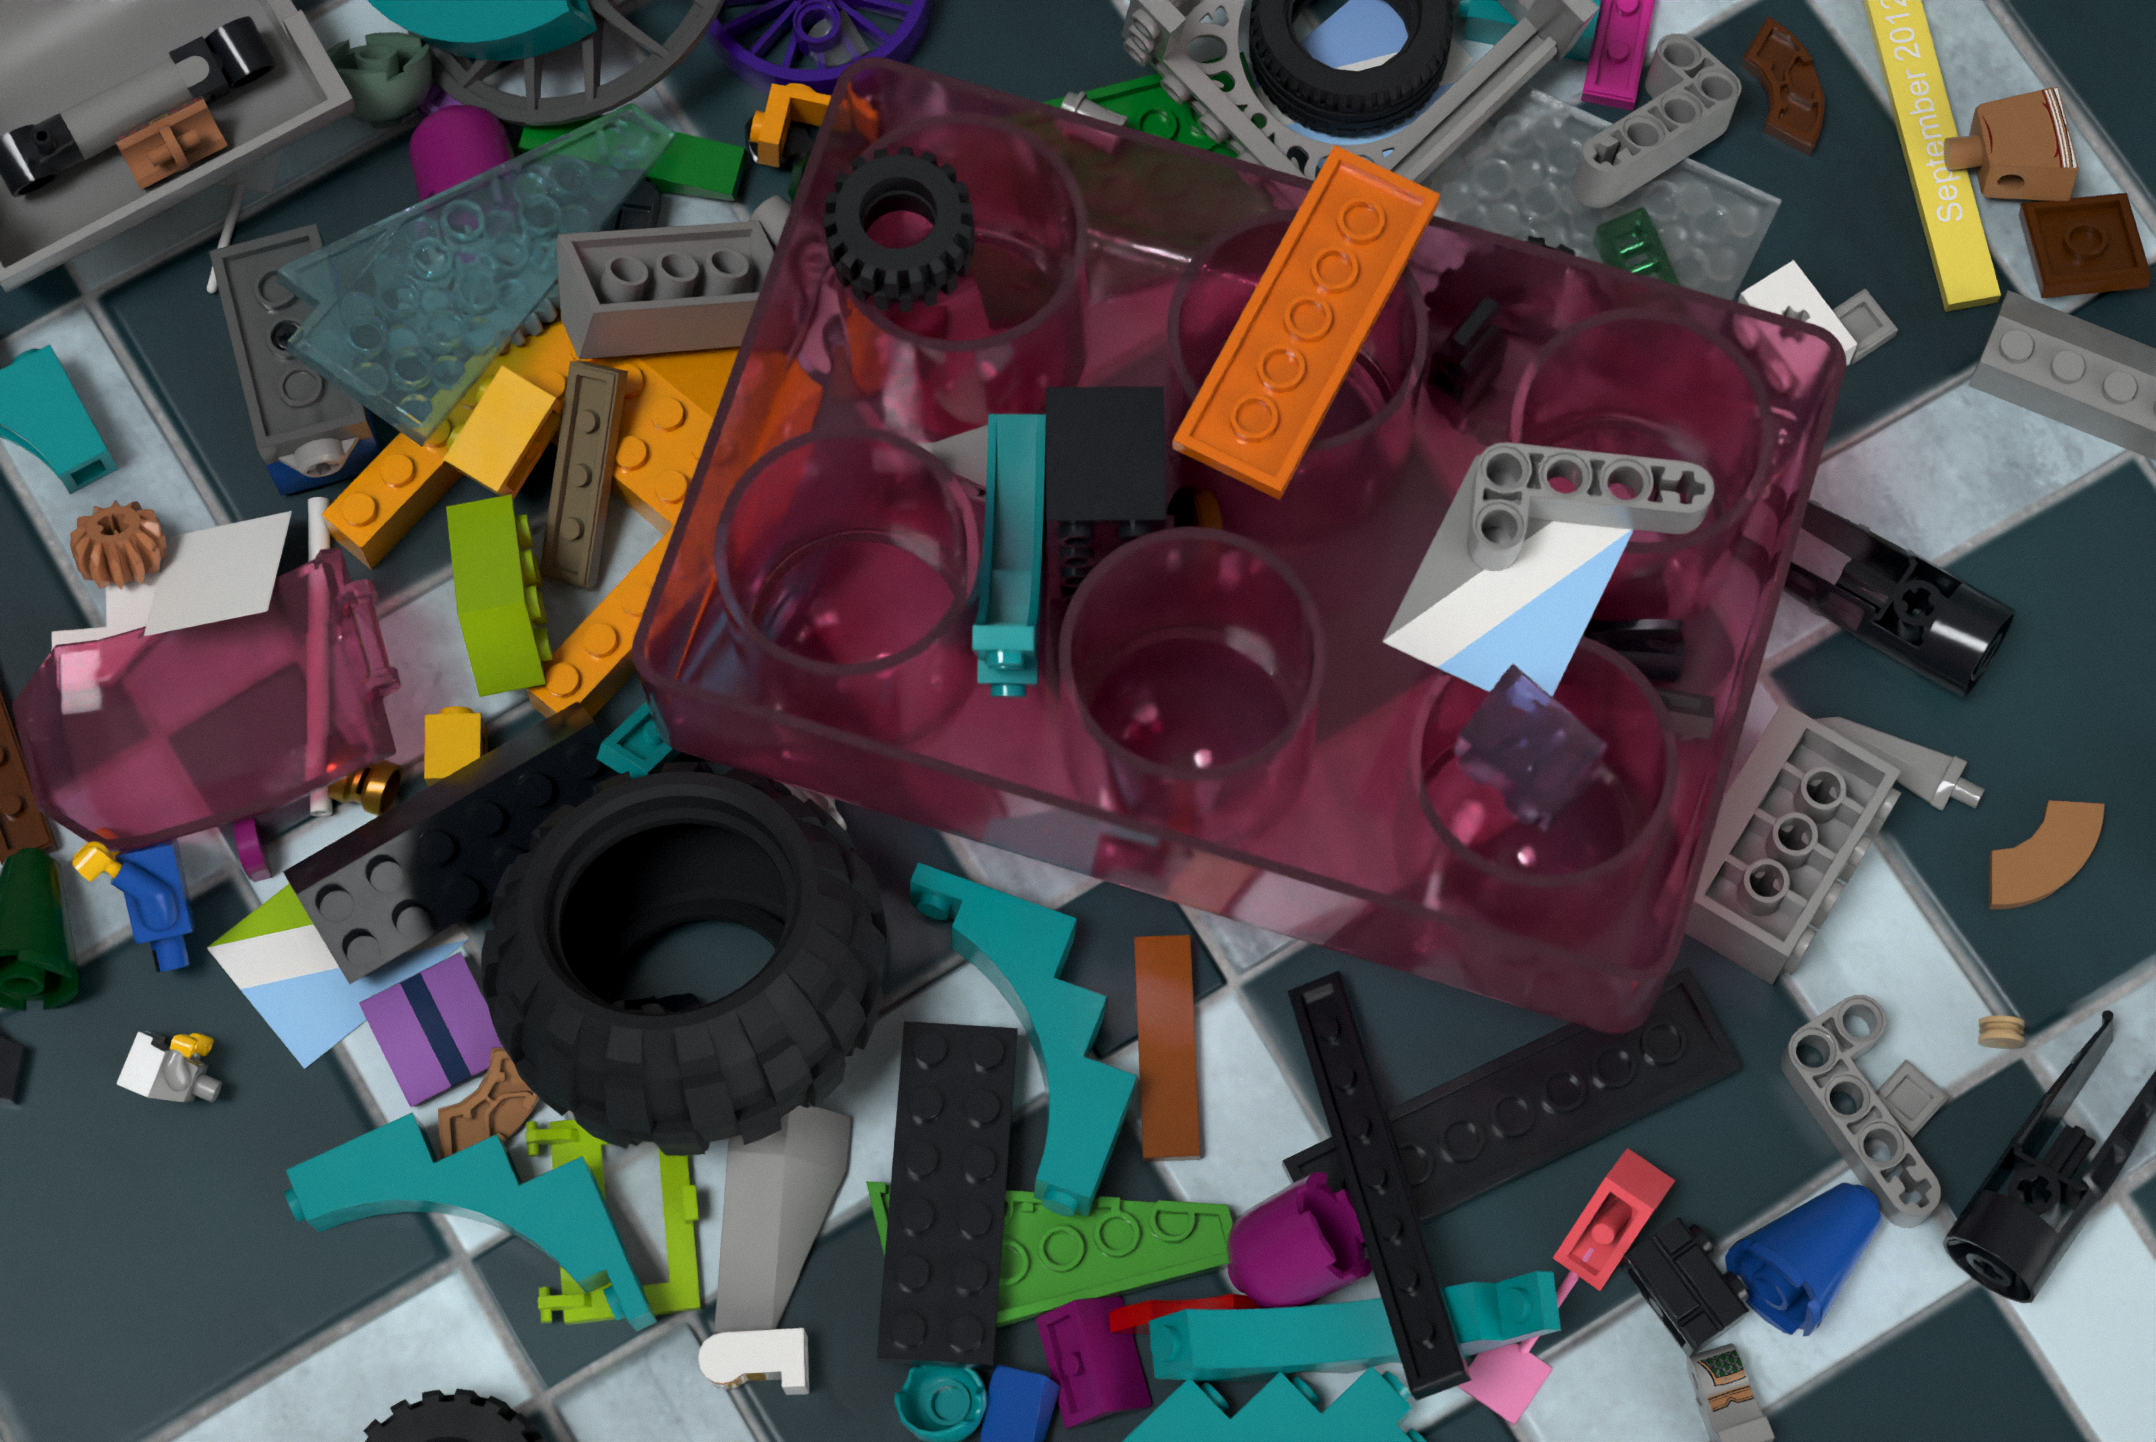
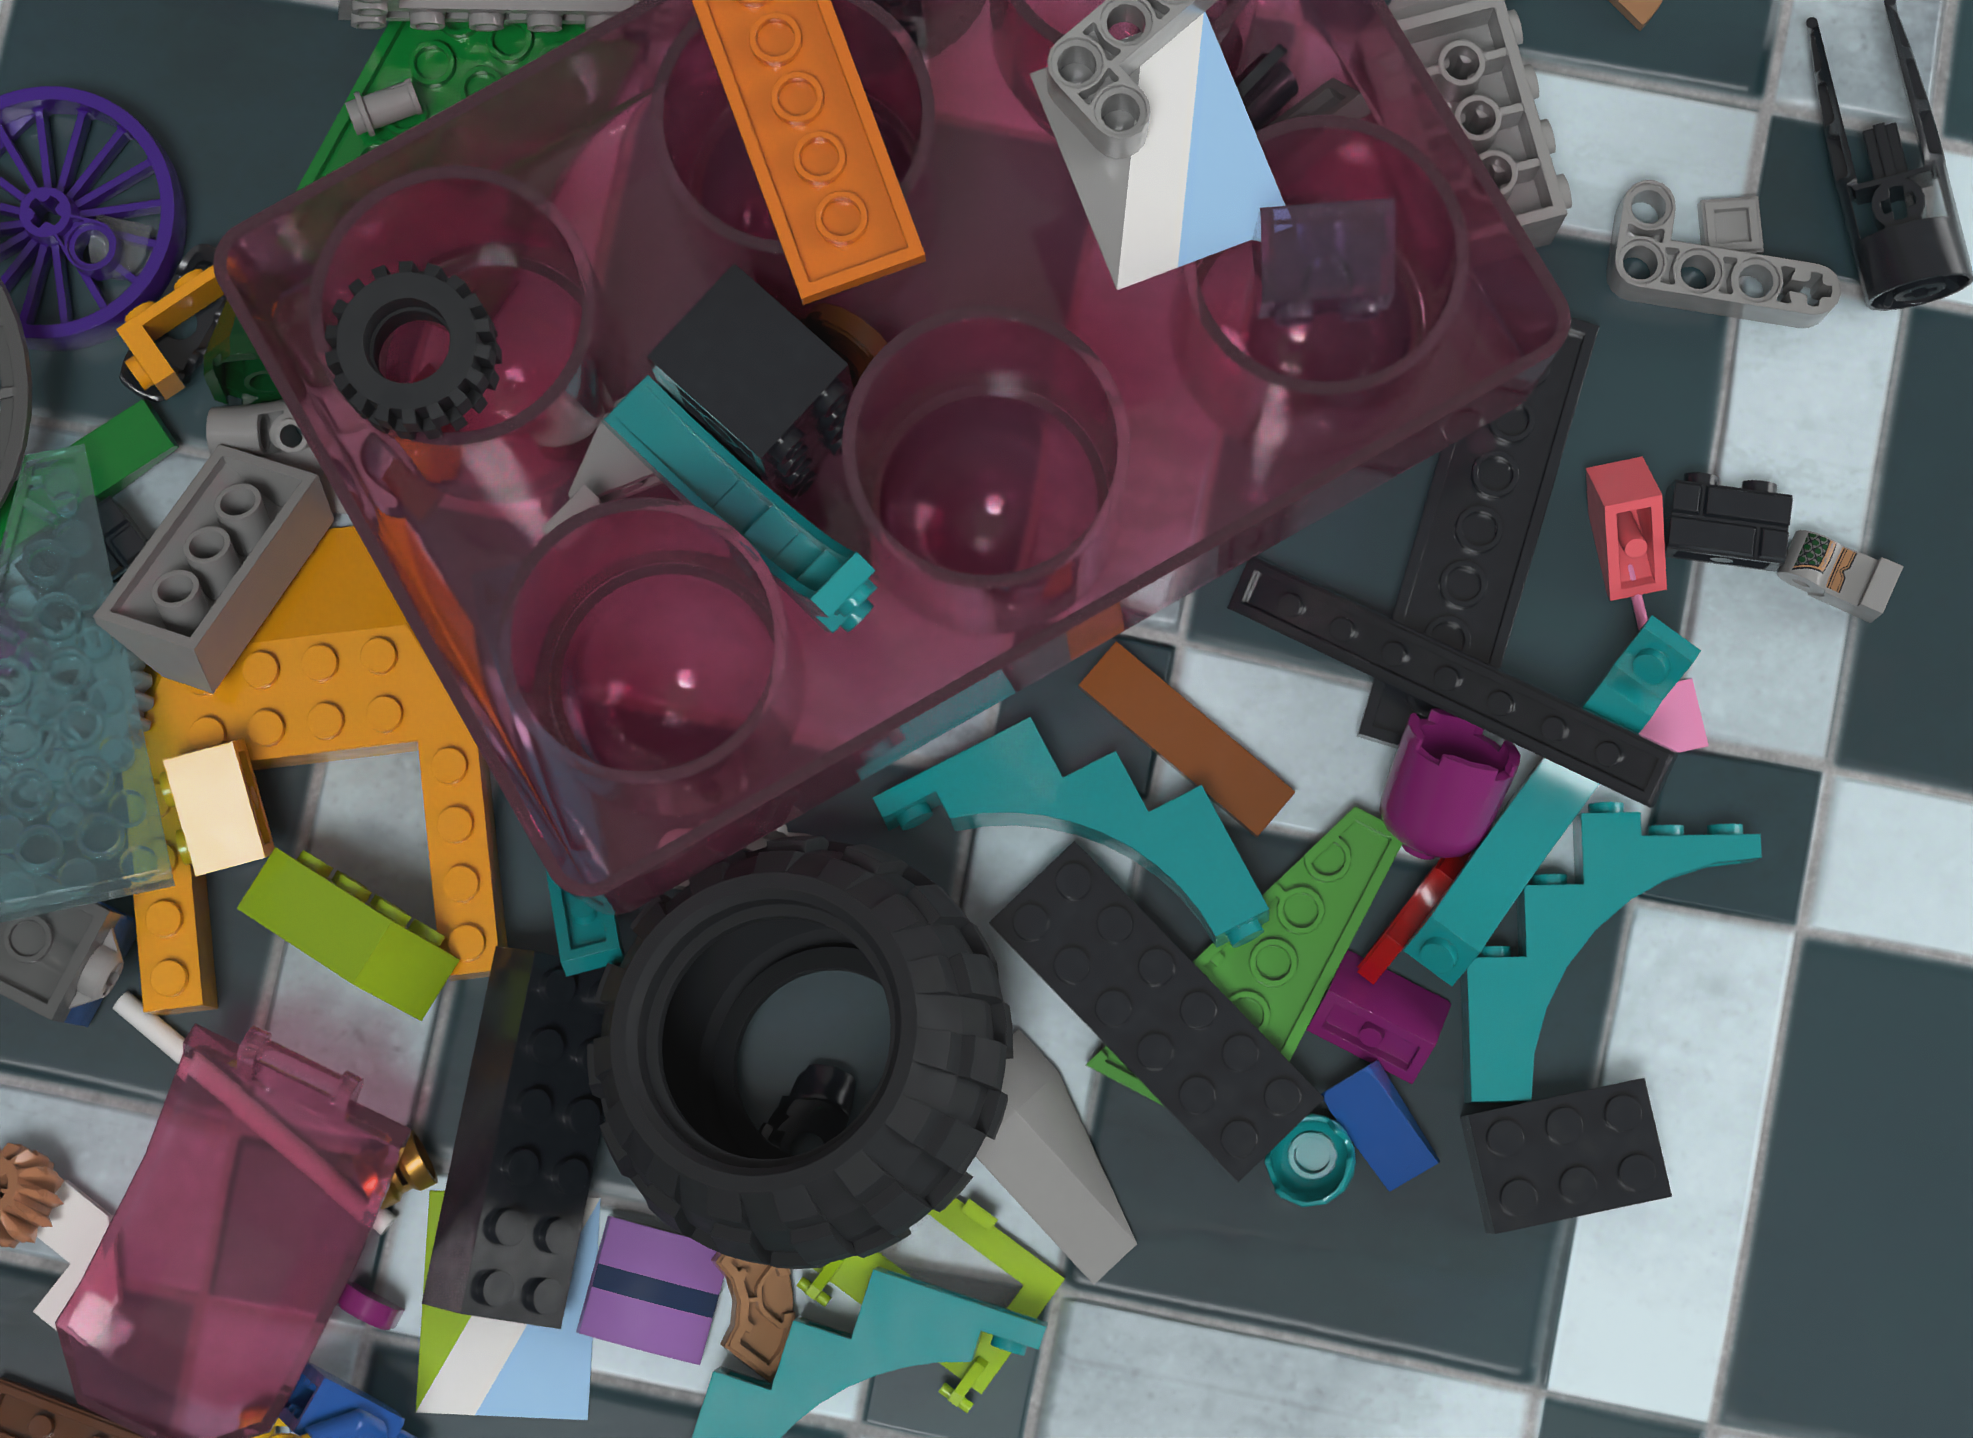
camera: 45 degrees left, 10 degrees up
white sticker [144,511,292,636] -> none
yellow brick [424,706,488,787] -> none
dark tan tile [540,360,628,588] -> none
white leg [698,1328,809,1395] -> none
blue cone [1725,1183,1882,1337] -> none
tan piece [1978,1016,2025,1049] -> none

